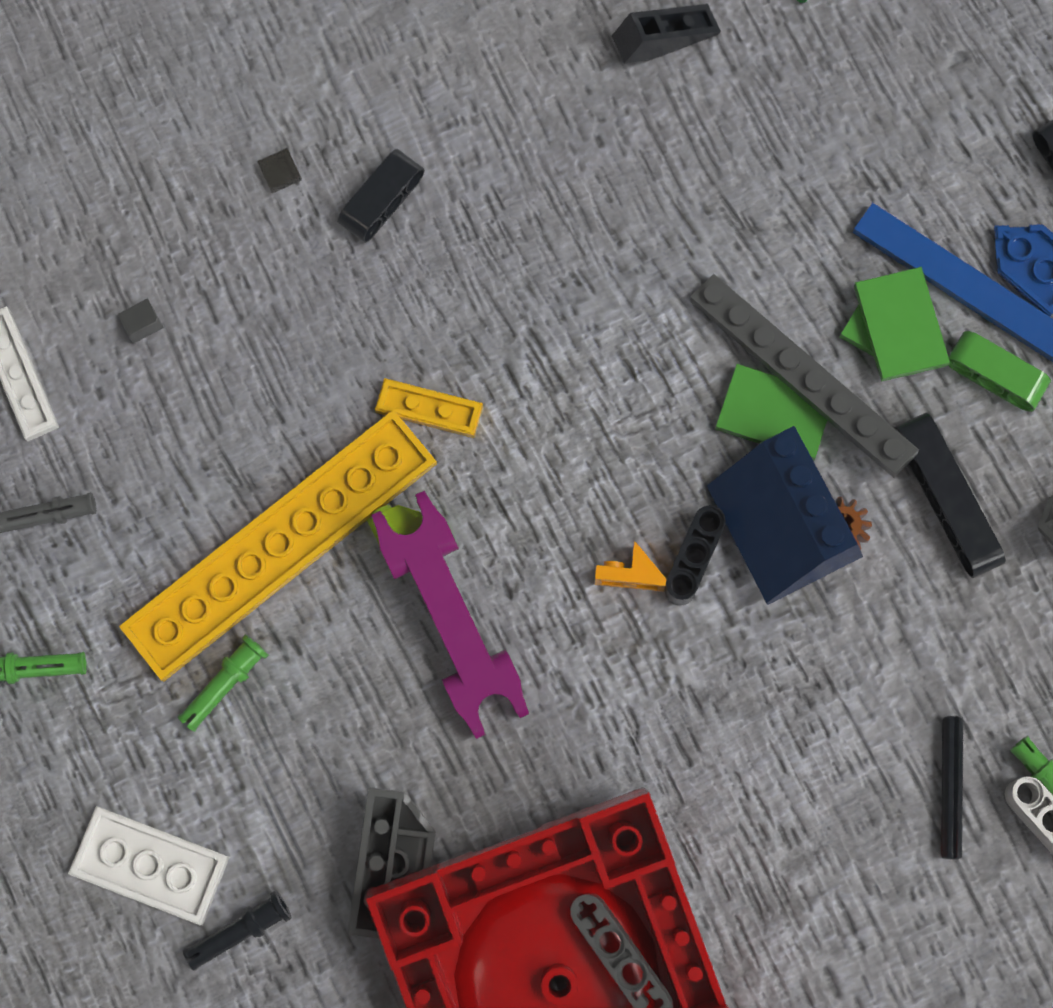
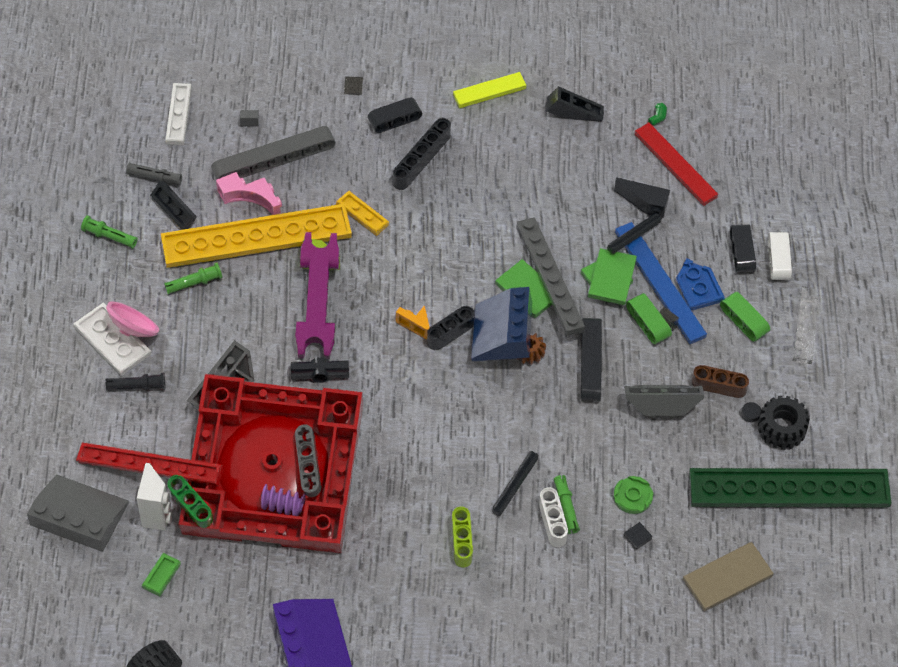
camera: 20 degrees right, 20 degrees down
none -> bright pink dish [106,301,159,337]
none -> black plate [150,181,197,230]
none -> dark grey beam [211,126,336,179]
none -> bright pink arch [216,172,282,215]
none -> black piece [291,357,349,383]
none -> black beam [393,118,451,190]
none -> lime beam [452,506,473,568]
none -> neon yellow tile [453,72,526,108]
none -> black axle [607,213,662,254]
none -> black slope [614,177,670,218]
none -> red tile [635,122,718,206]
none -> clear smoke tile [660,307,679,332]

